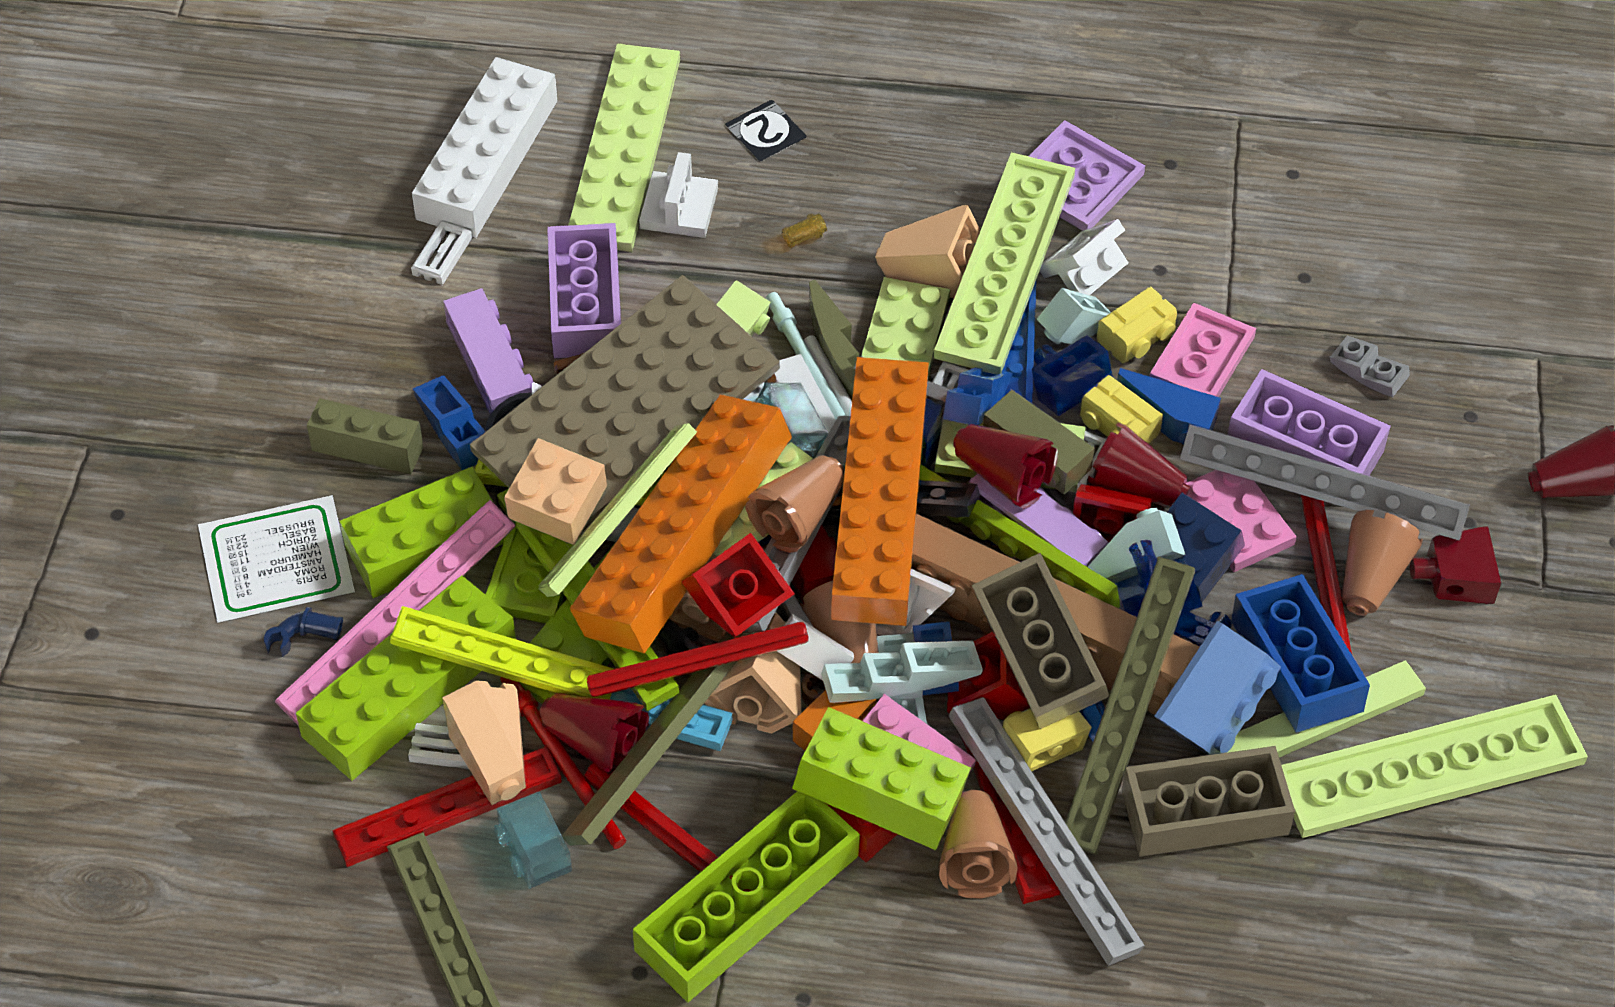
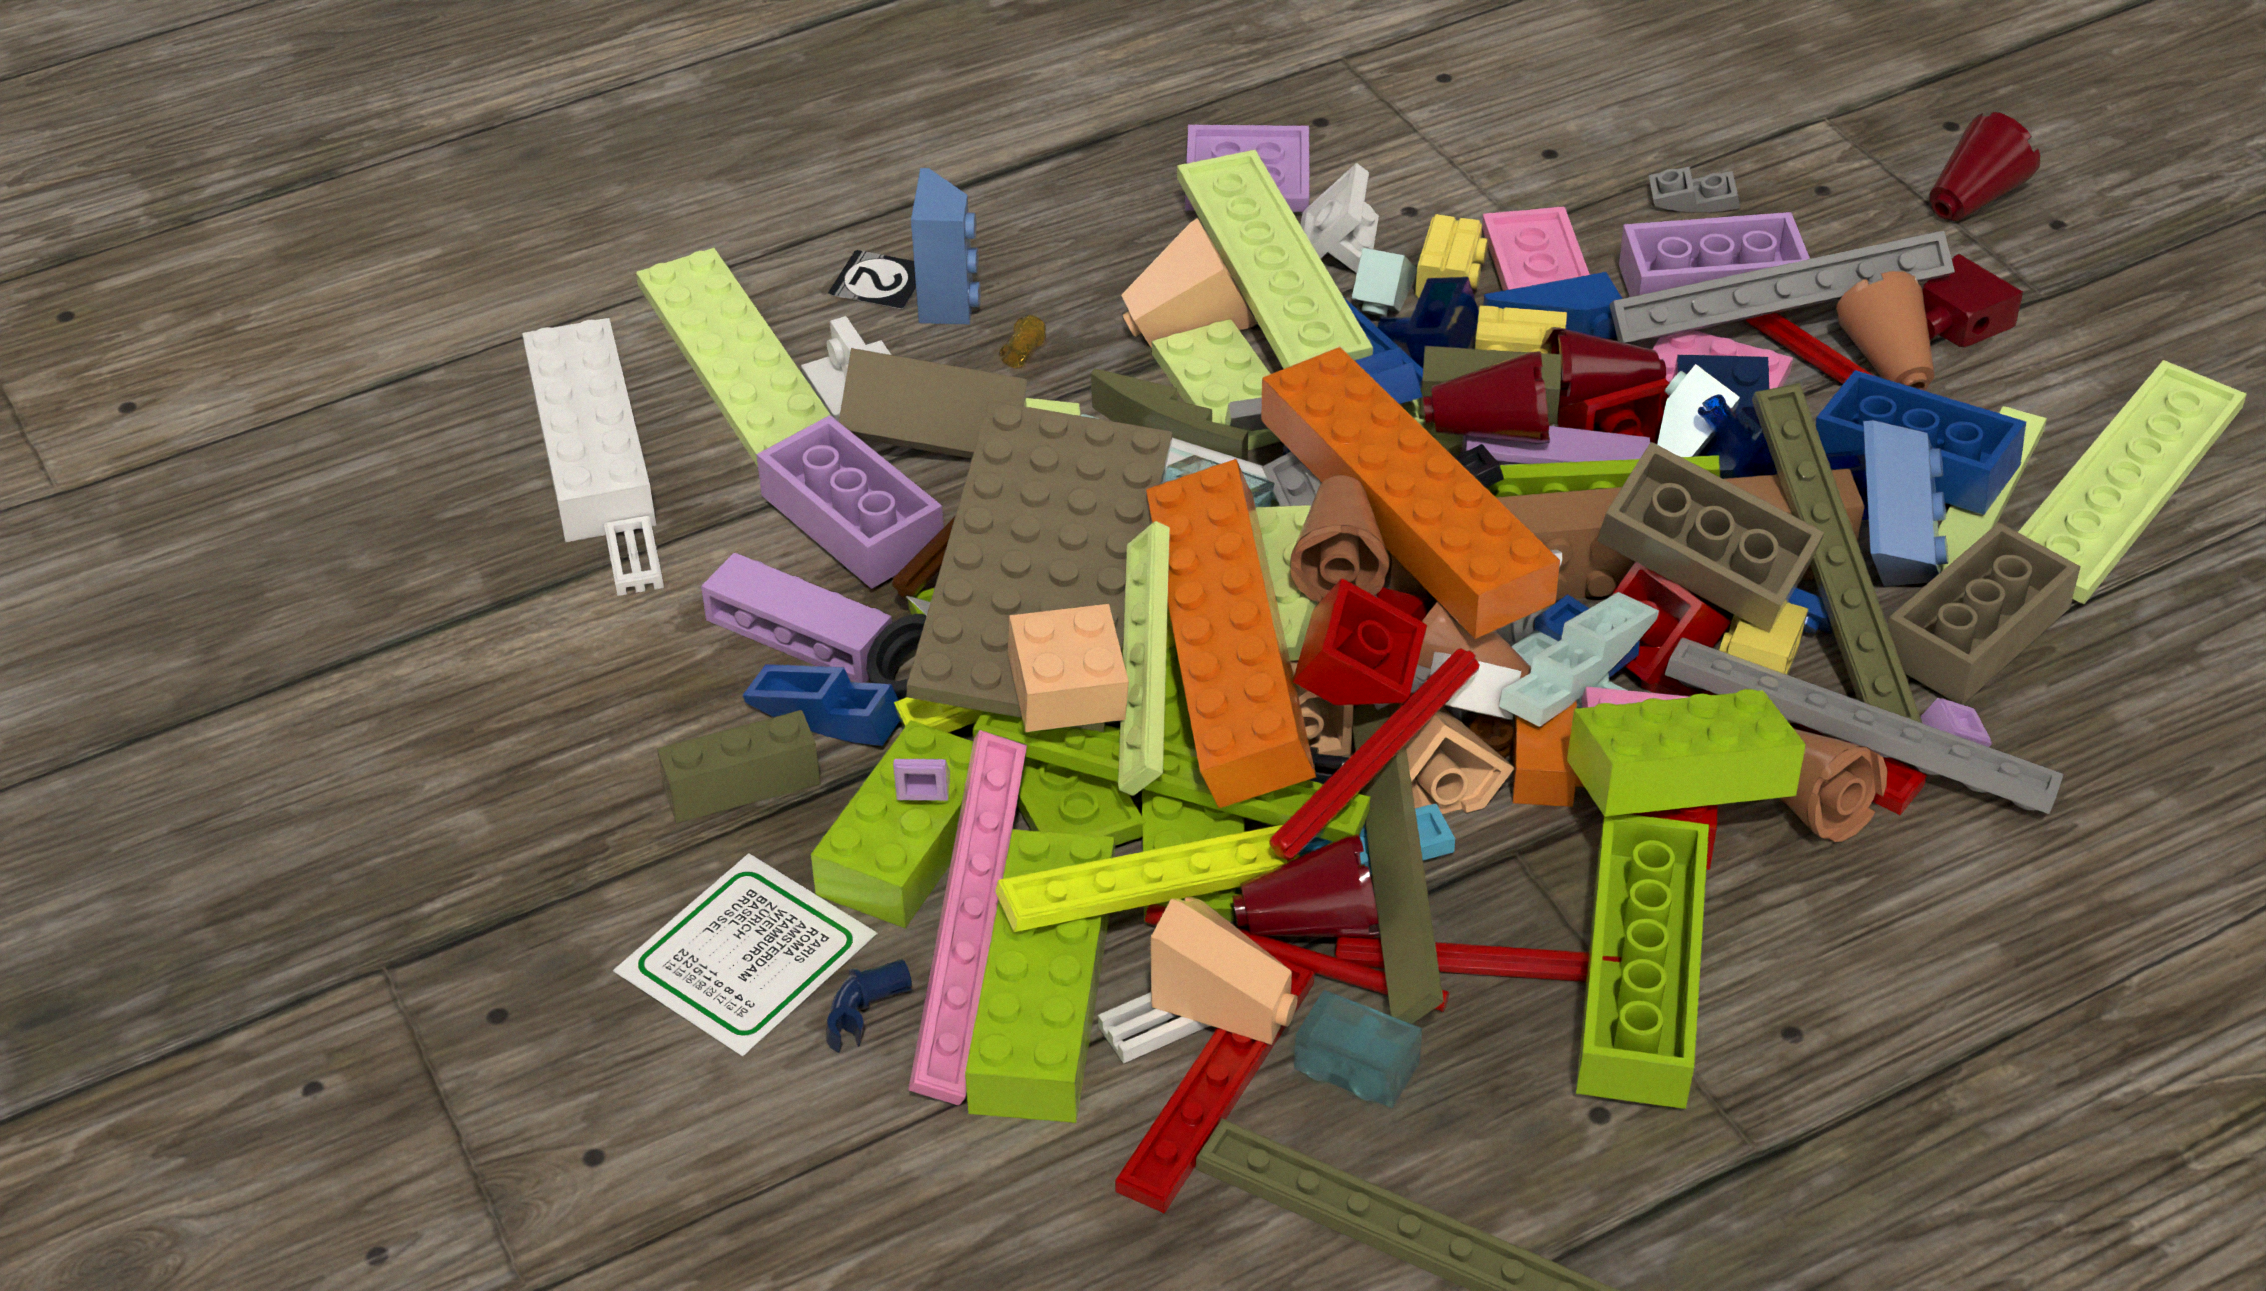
camera: 35 degrees left, 10 degrees down
none -> dark tan tile [839,348,1027,459]
none -> lavender slope [893,759,950,801]
none -> medium blue slope [911,168,981,325]
none -> lavender slope [1921,698,1992,747]

